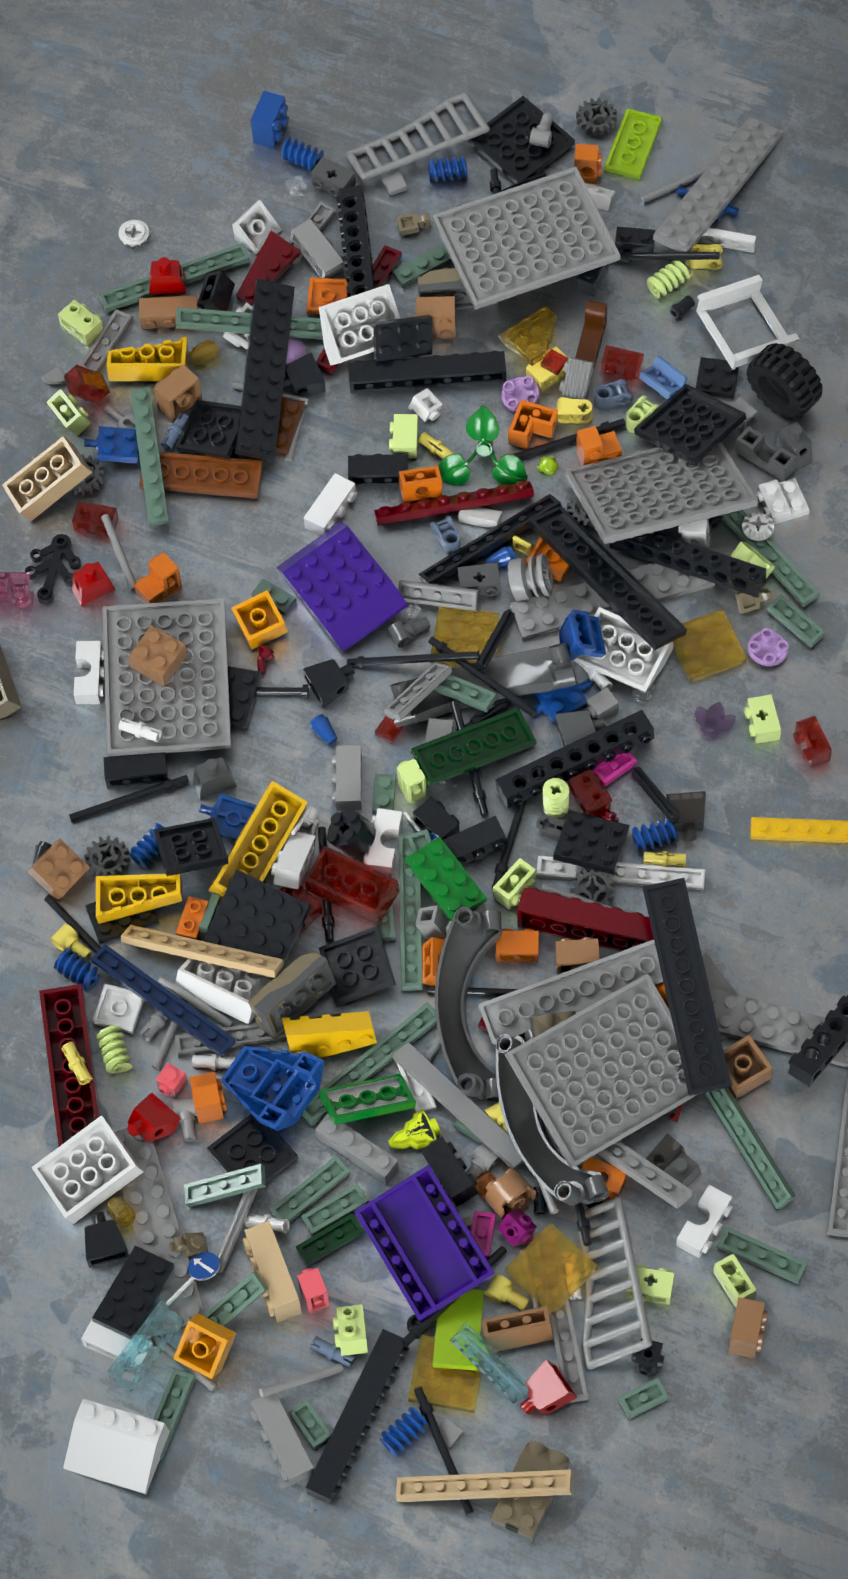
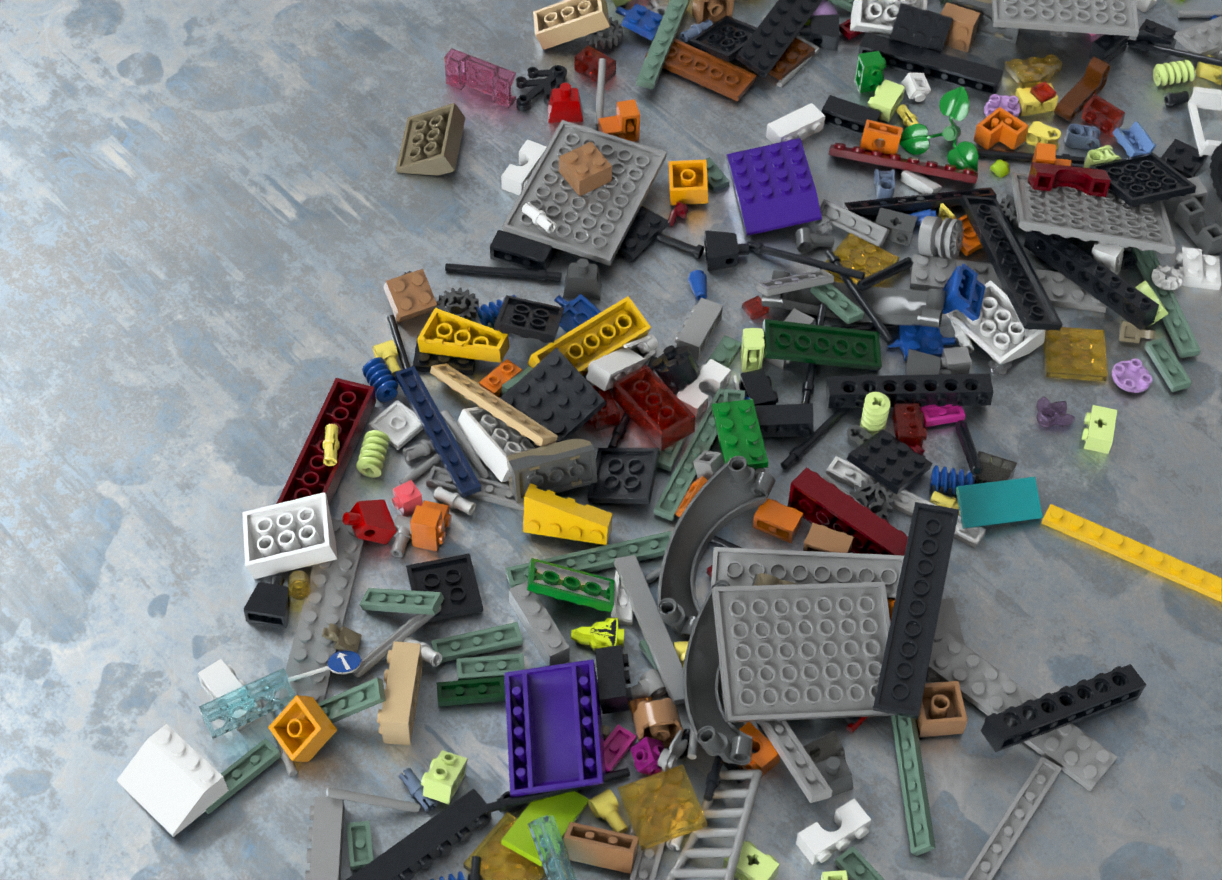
camera: 20 degrees right, 10 degrees down
black plate [92,1245,174,1340] -> none
blue wedge [220,1046,324,1131] -> none
coral brick [297,1268,330,1313] -> none
yellowish green brick [493,858,537,910] -> none
light grey brick [559,357,595,400] -> none
clear red brick [793,716,832,768] -> none
none -> light grey plate [658,730,688,771]
none -> green brick [854,51,886,93]
none -> teal tile [955,477,1043,529]
none -> dark red arch [1028,162,1111,197]

